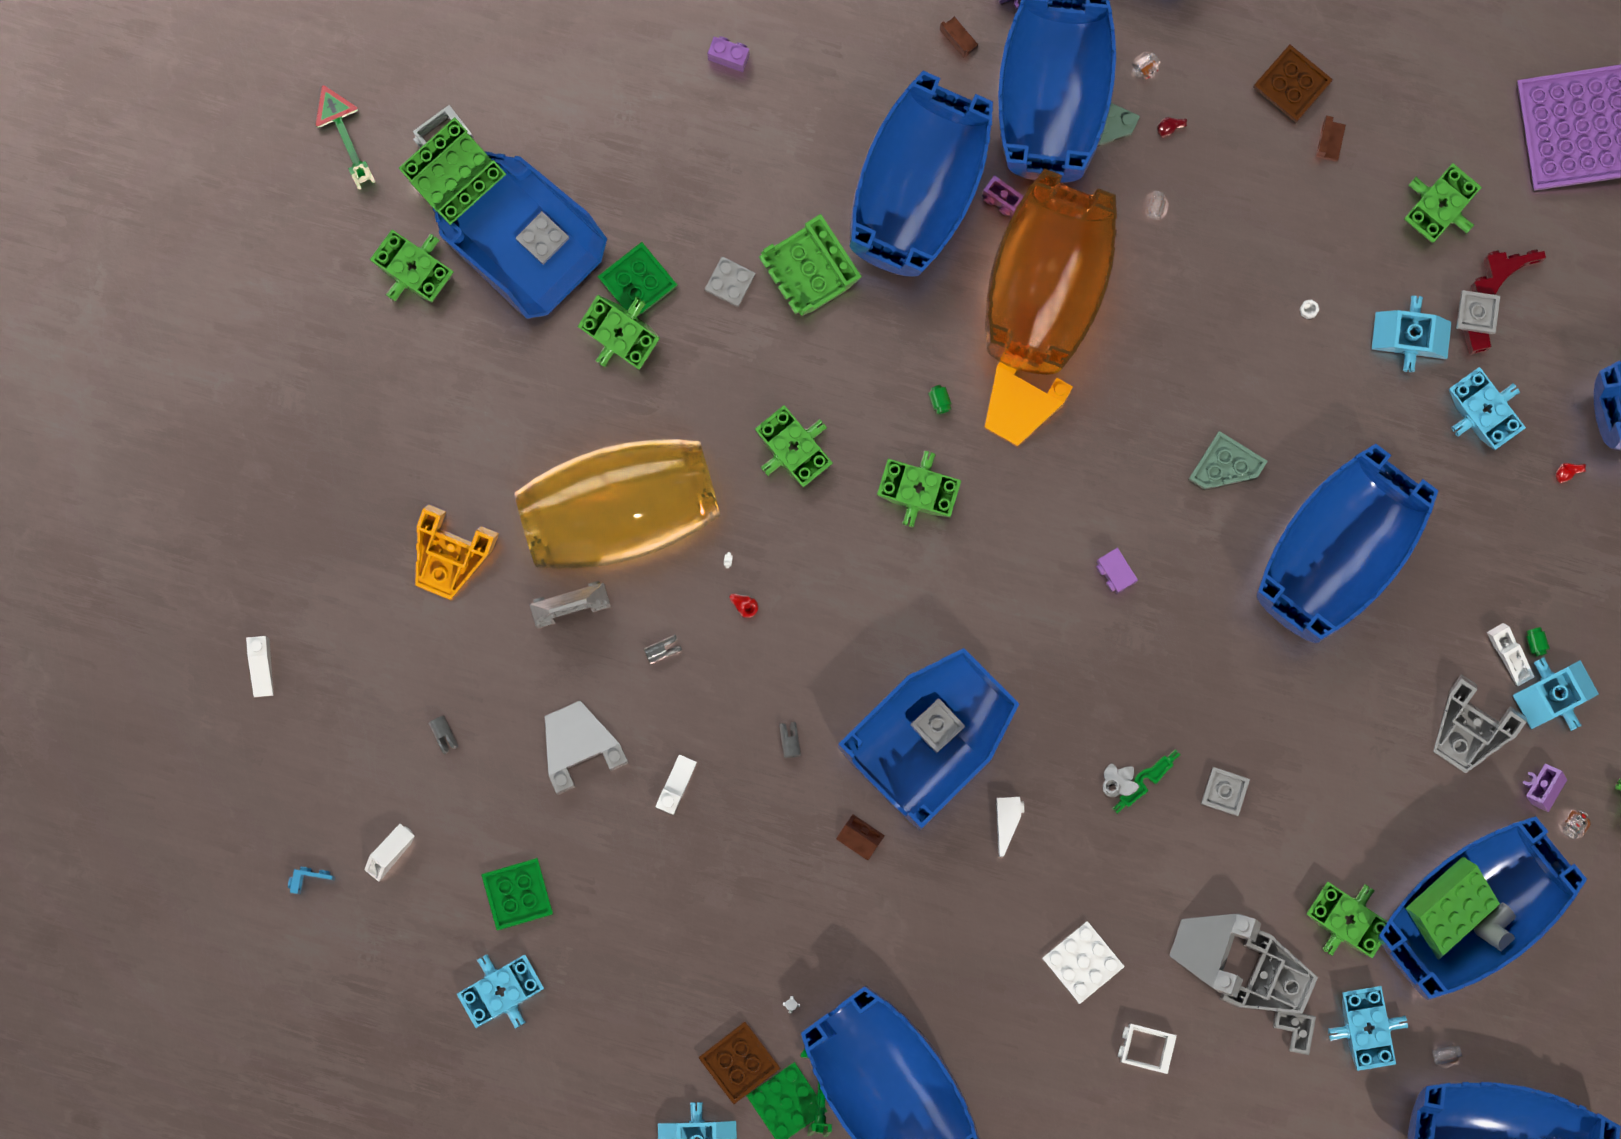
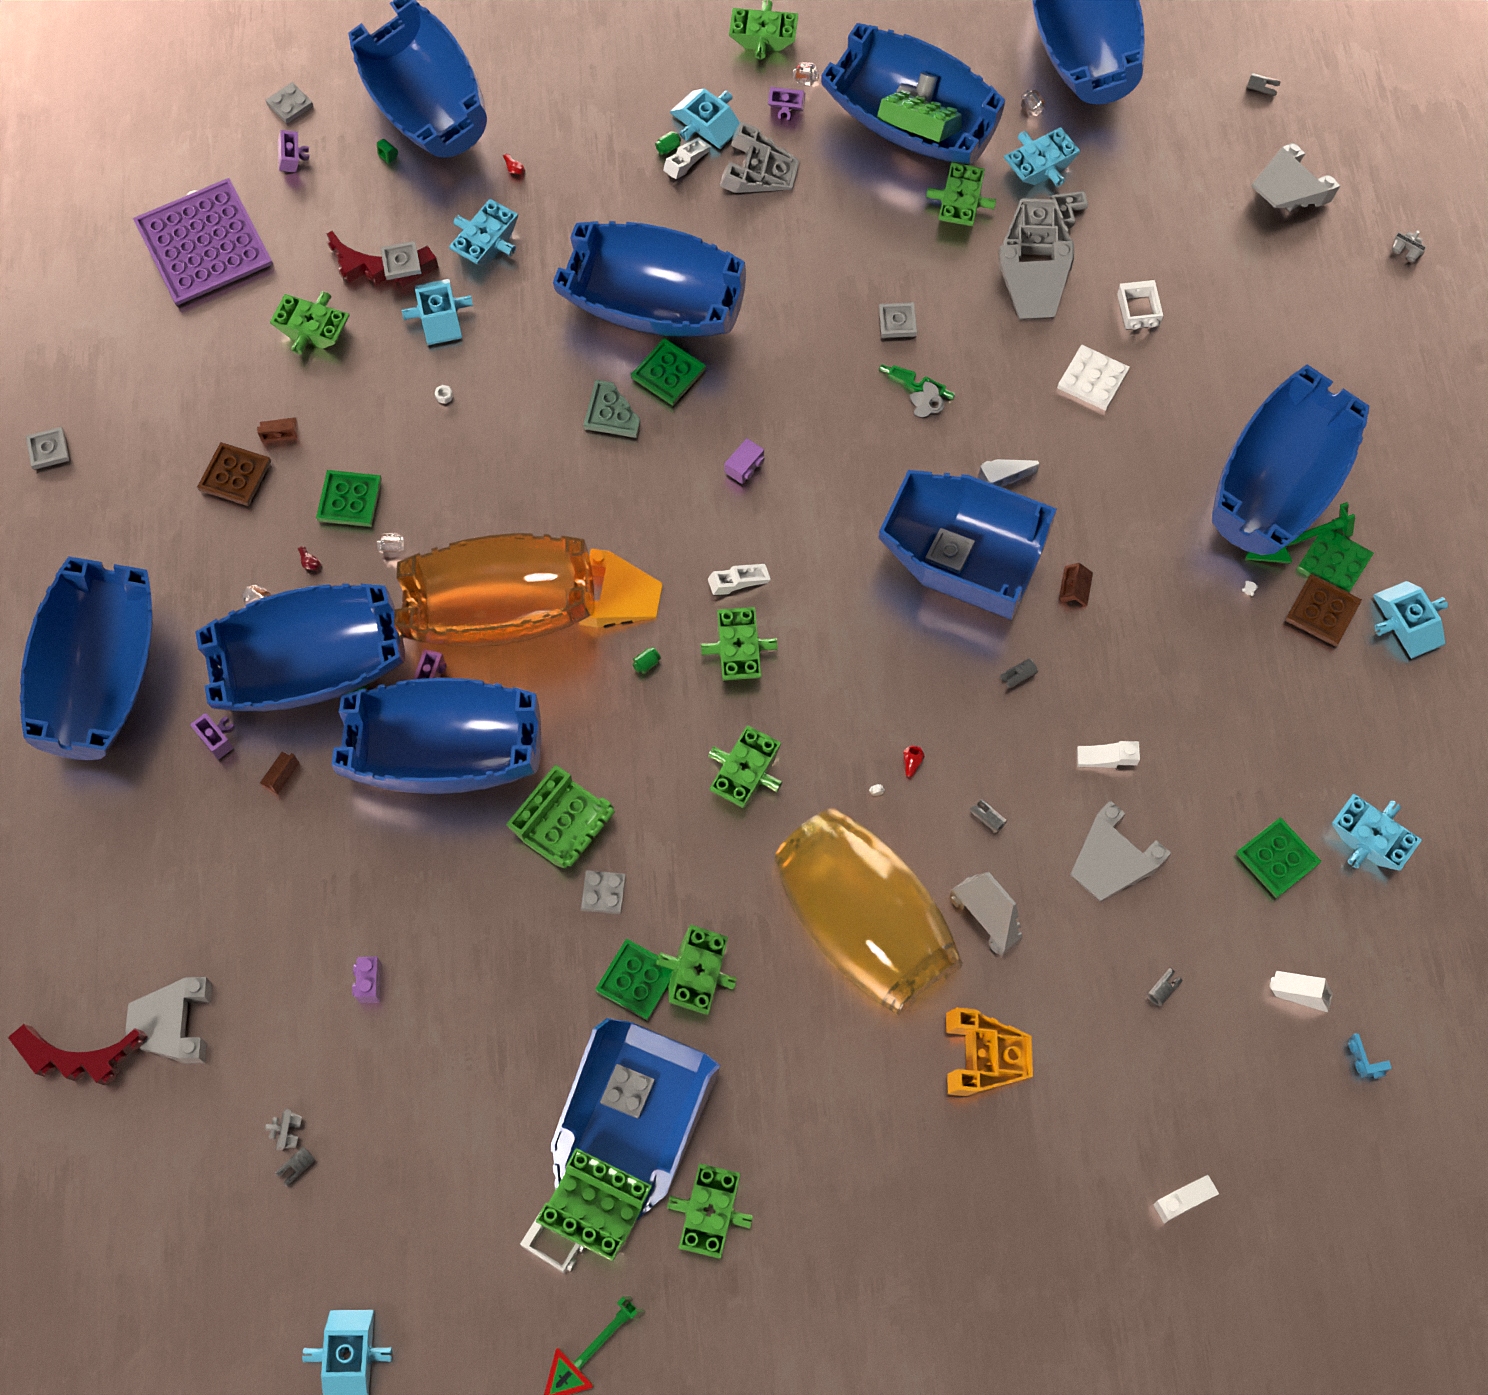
camera: 110 degrees left, 15 degrees down
none -> green plate [316,470,382,527]
none -> green plate [631,338,706,406]
none -> white slope [708,564,771,595]

